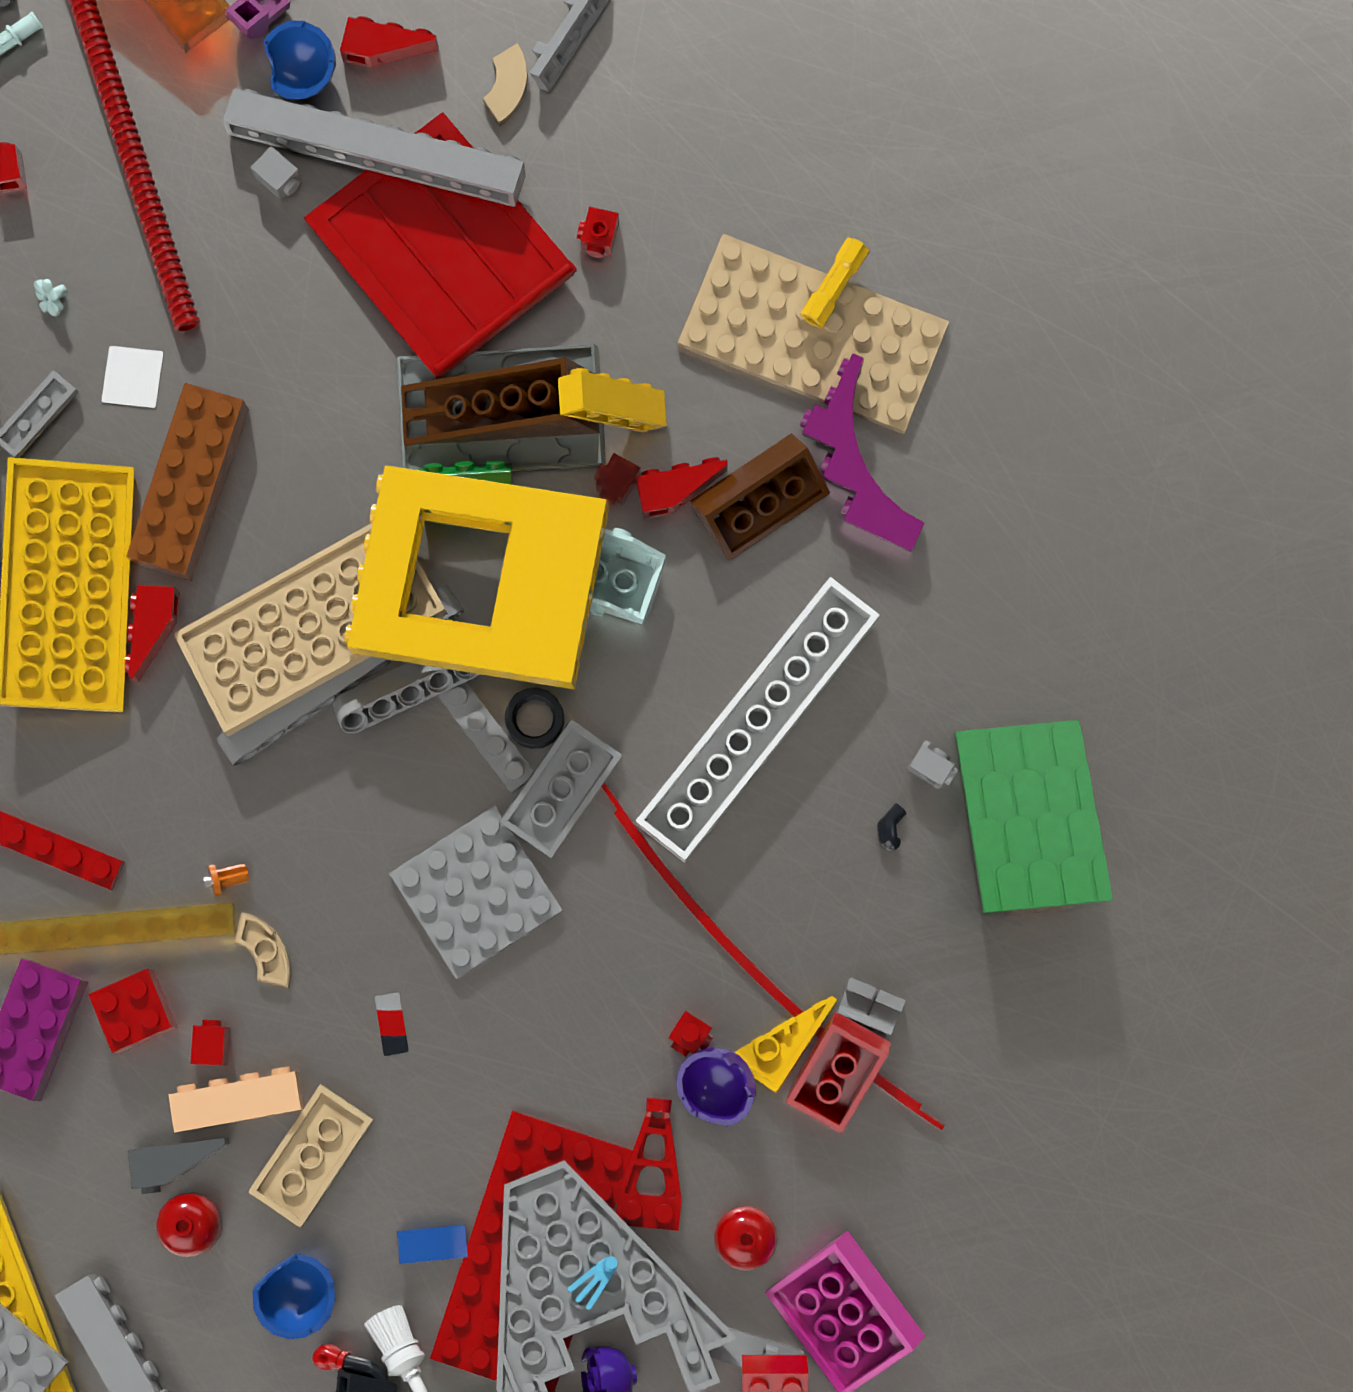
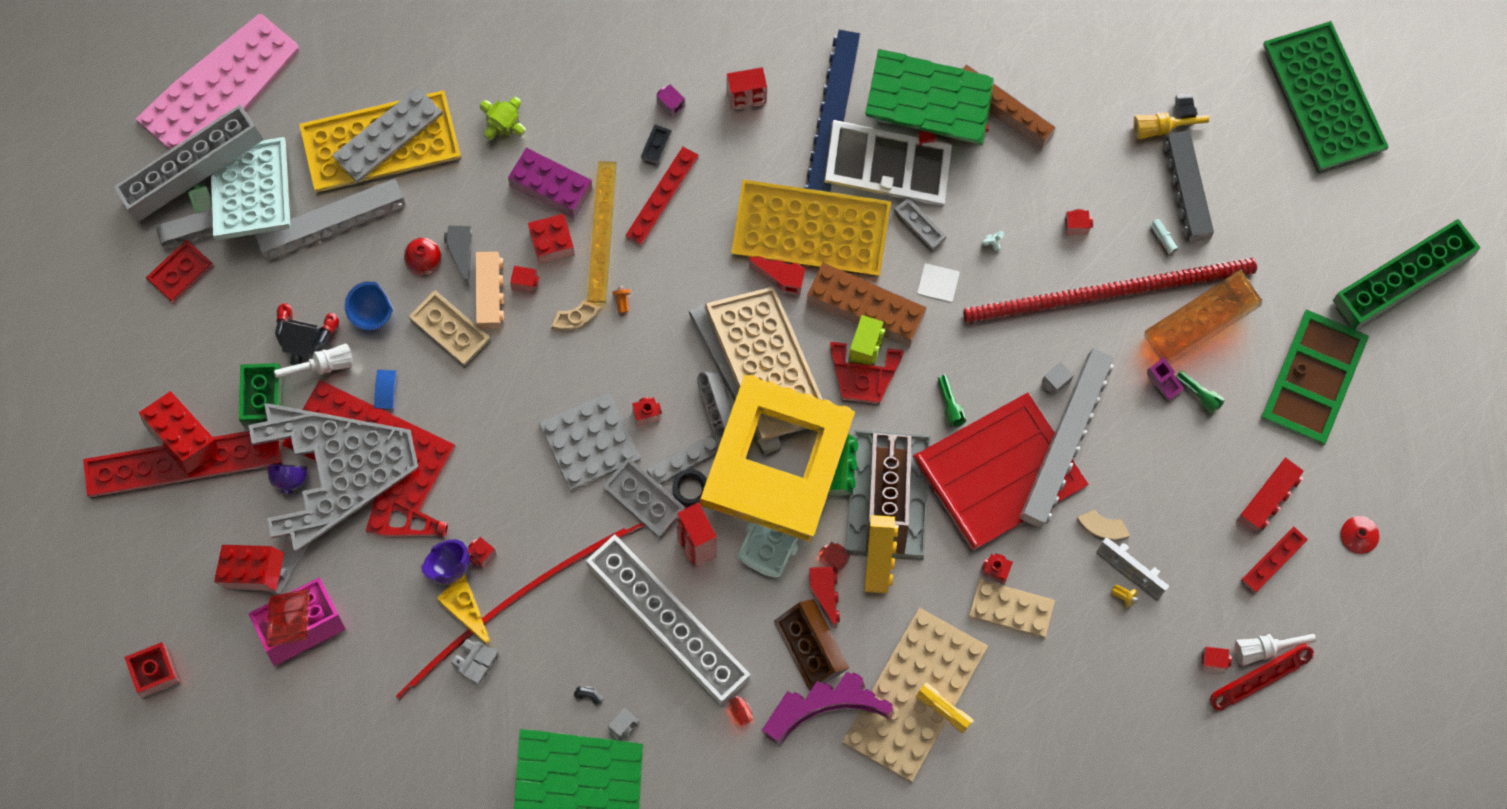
camera: 95 degrees right, 10 degrees down
blue cylinder [264,21,336,99] -> none
red slope [340,16,439,68] -> none
sticker [375,992,409,1056] -> none
medium azure piece [568,1256,618,1310] -> none
red cylinder [714,1205,778,1271] -> none
red brick [786,1011,891,1134] -> none
none -> clear red piece [267,588,310,647]
none -> red brick [632,397,662,427]
none -> red brick [676,502,717,568]
none -> clear red brick [727,695,754,727]
none -> red wing [830,341,904,404]
none -> lime brick [848,315,886,365]
none -> green piece [937,375,967,427]
none -> tan plate [969,579,1055,639]
none -> yellow piece [1111,584,1139,608]

